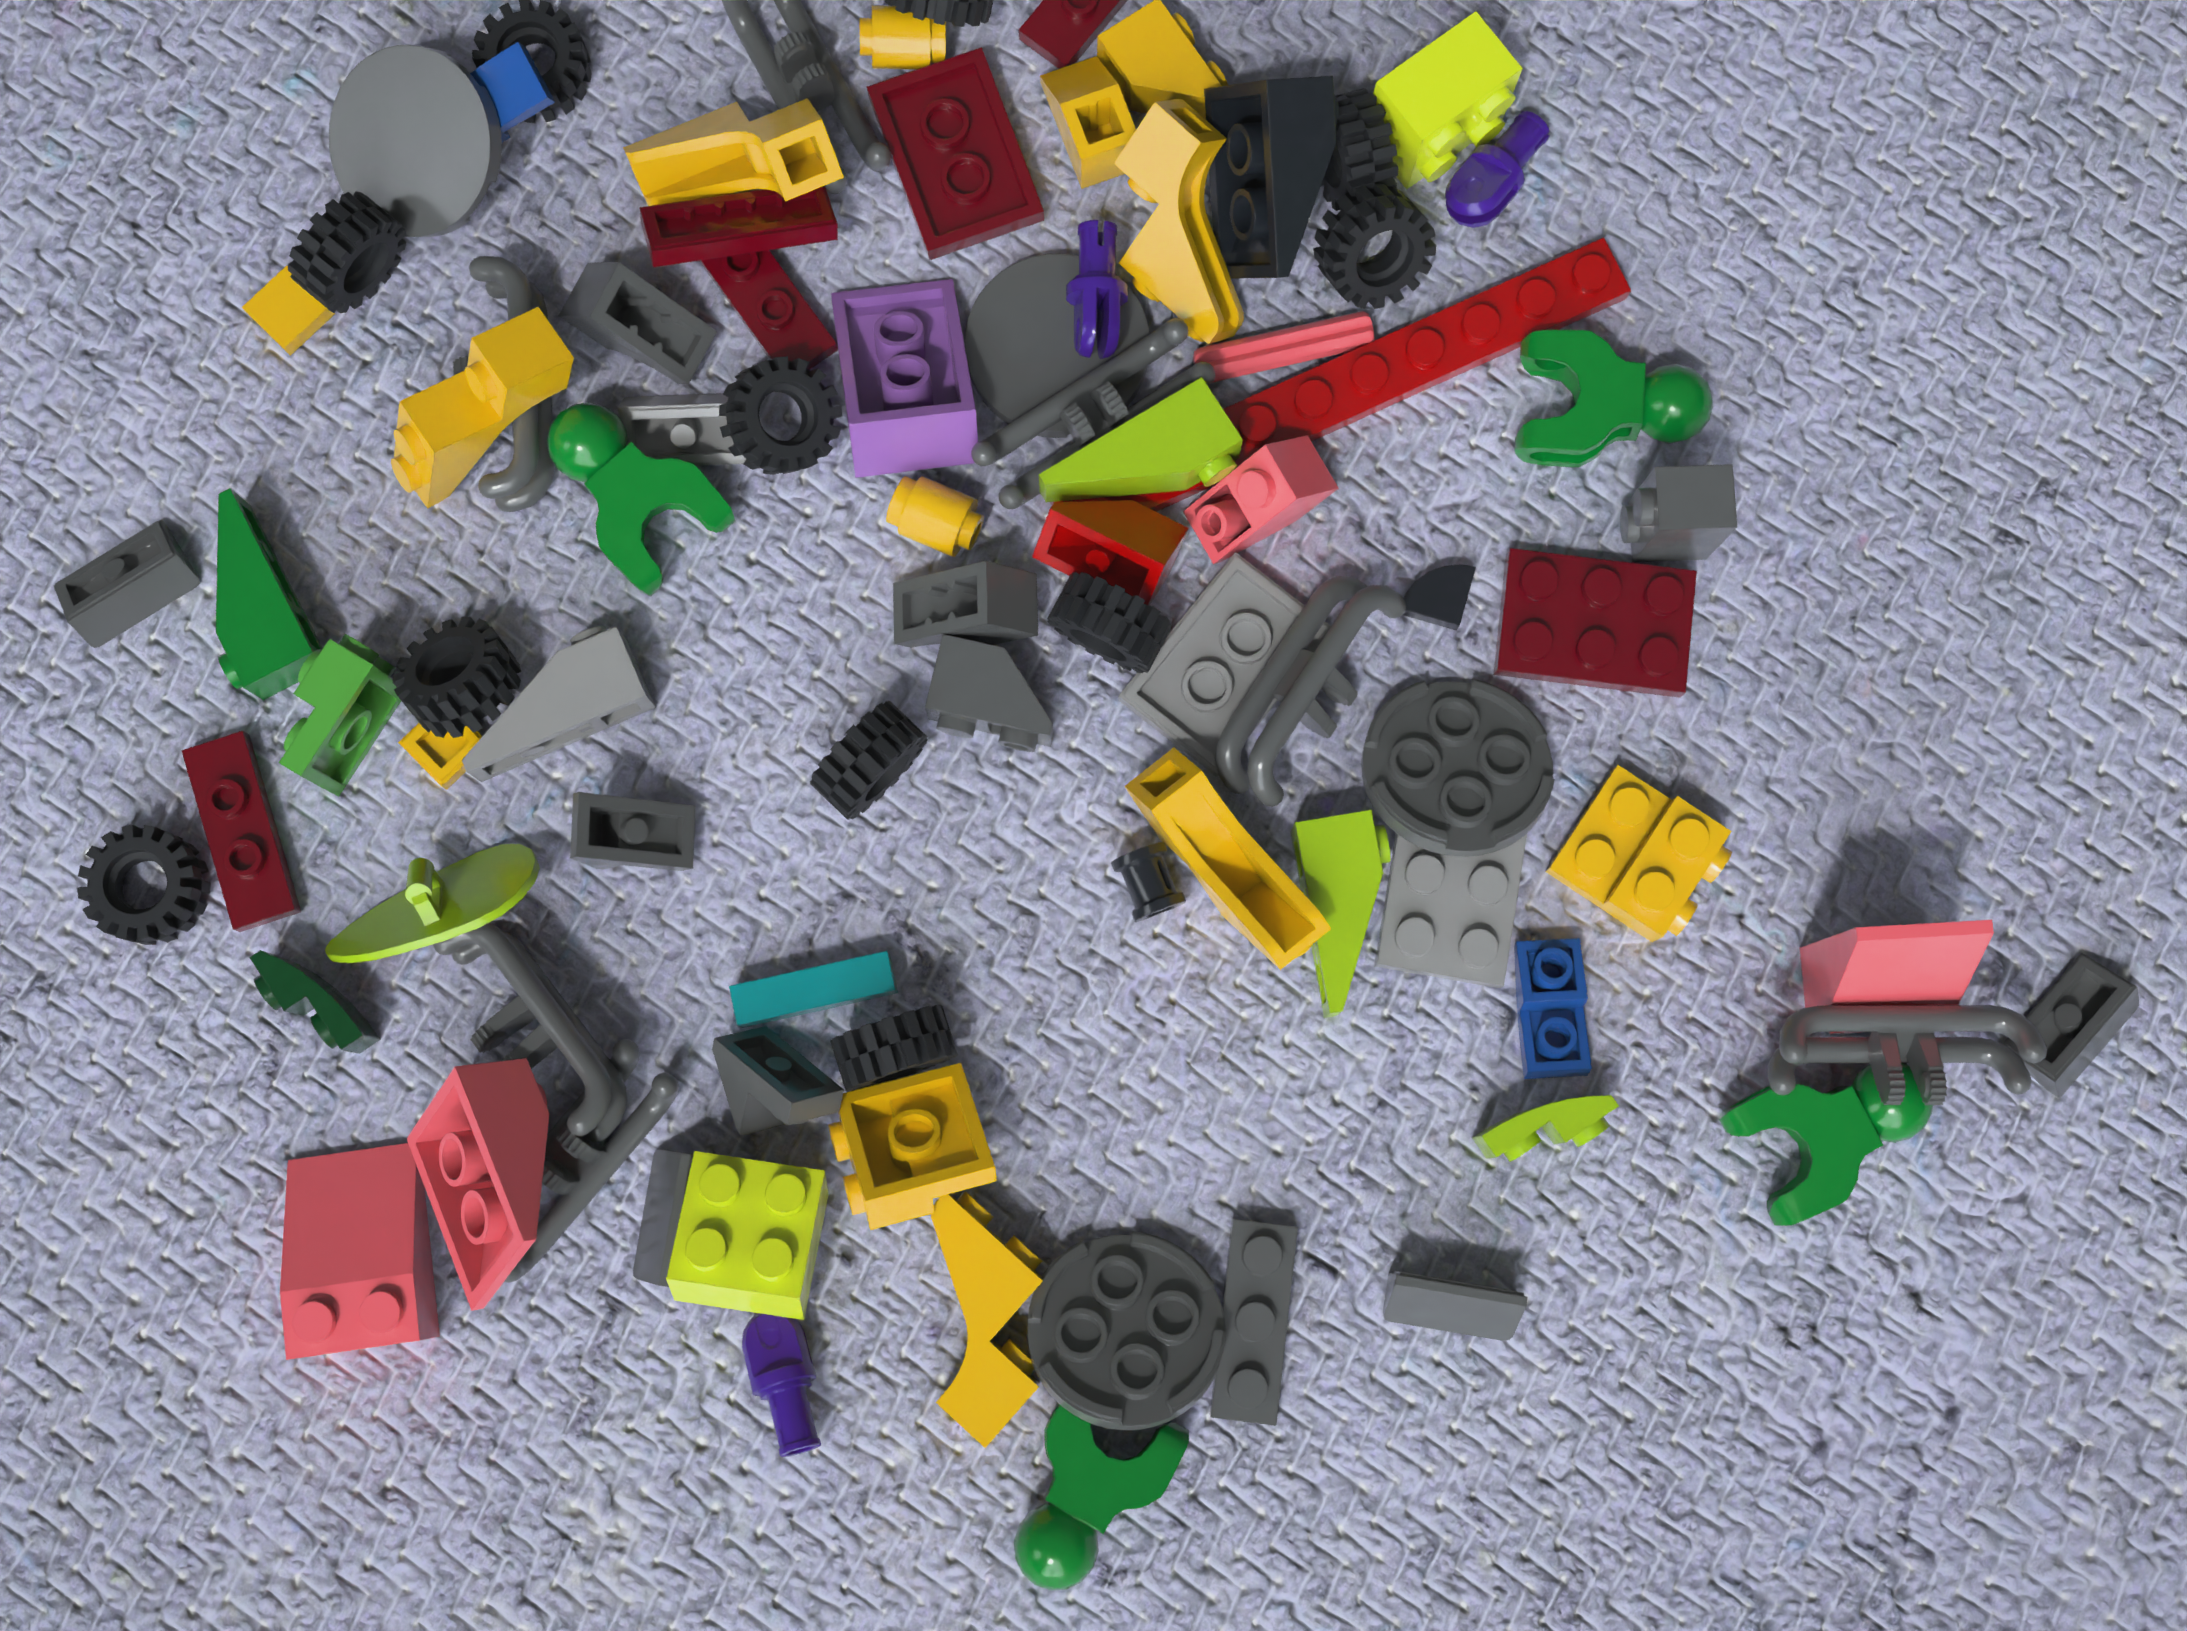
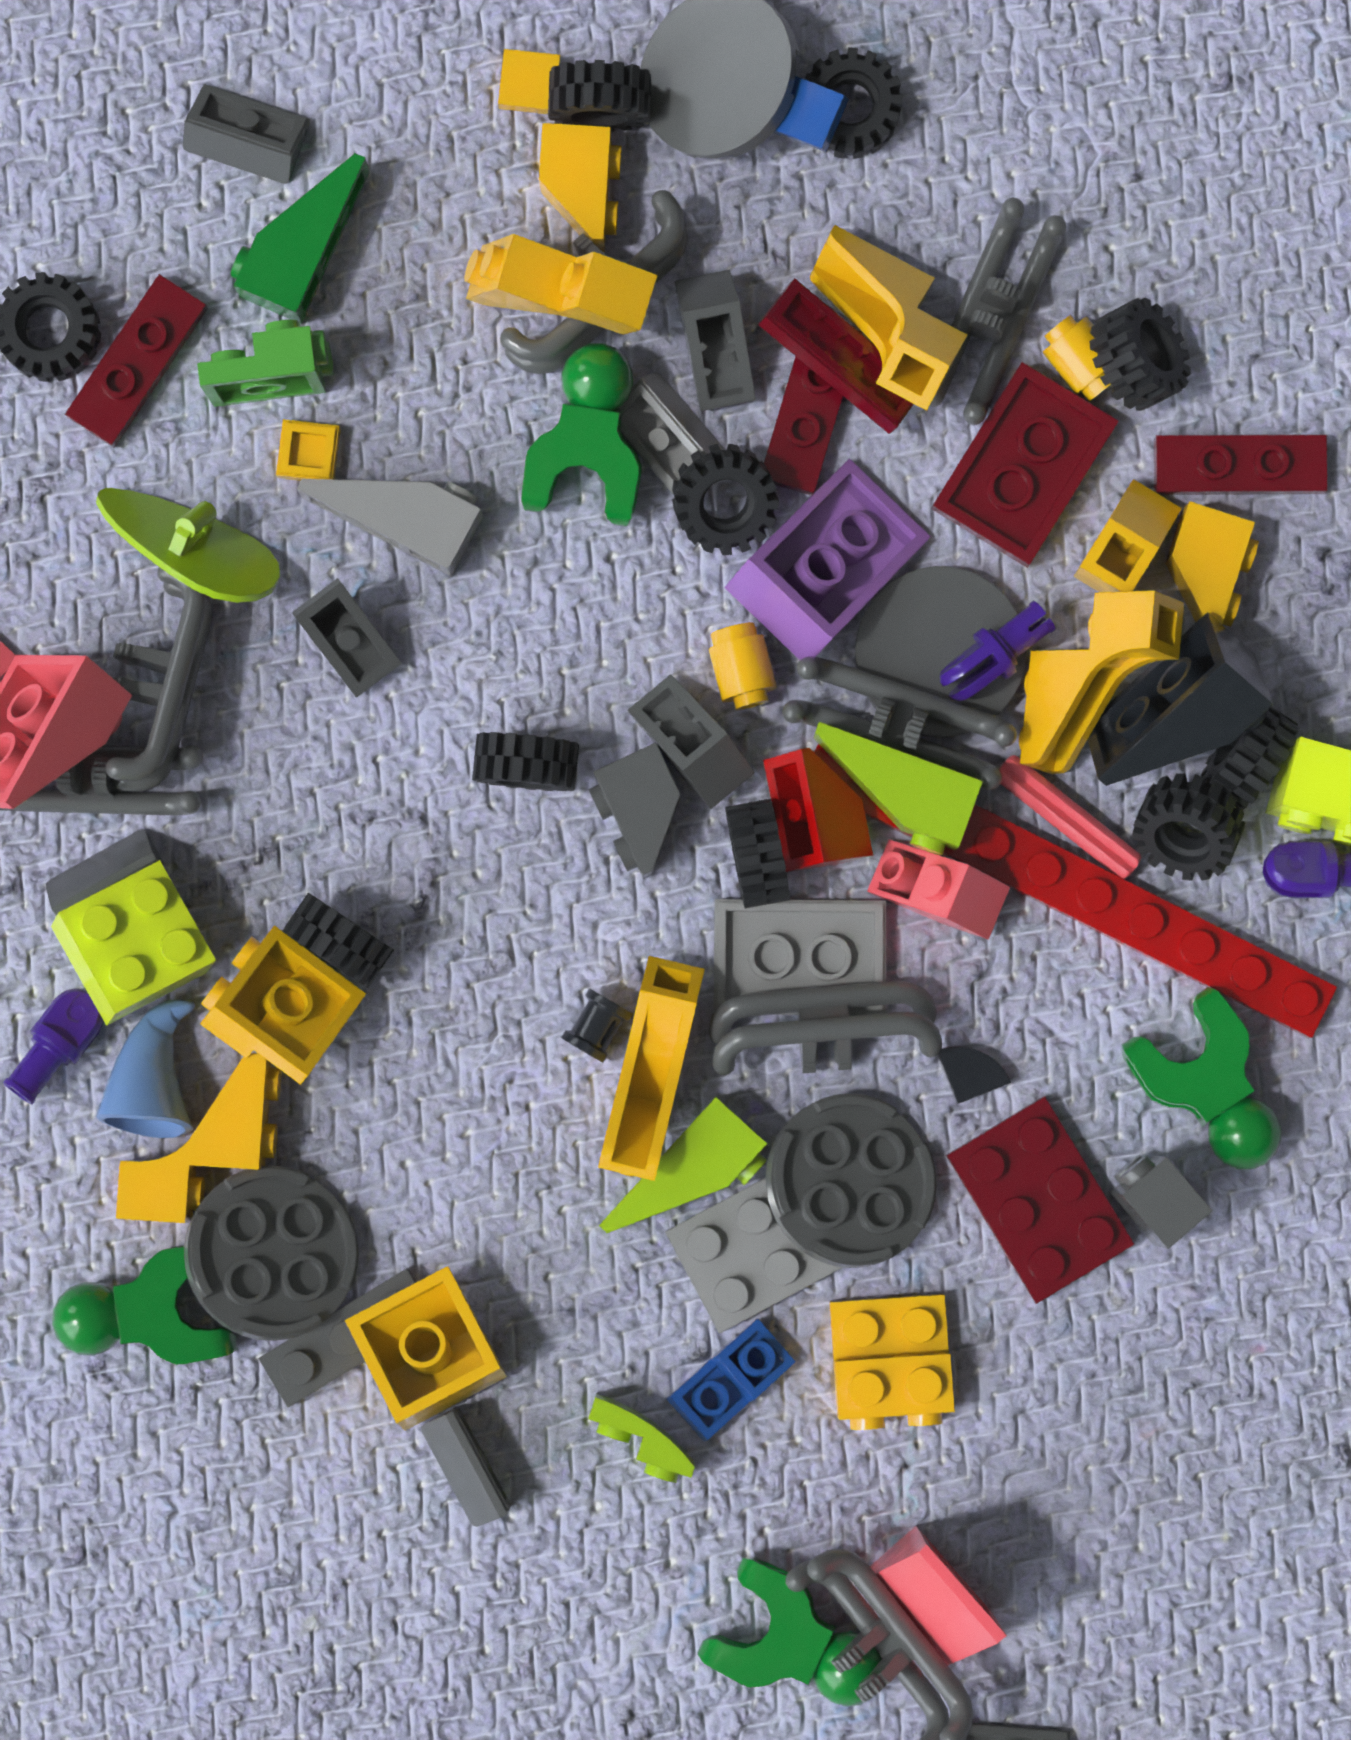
camera: 55 degrees right, 5 degrees up
dark green slope [249,950,381,1054] -> none
black tyre [393,617,521,738] -> none
dark grey slope [712,1026,844,1135] -> none
teal piece [729,951,898,1028] -> none
none -> medium blue hat [96,1000,195,1139]
none -> yellow slope [345,1266,507,1431]
none -> yellow slope [539,123,622,252]

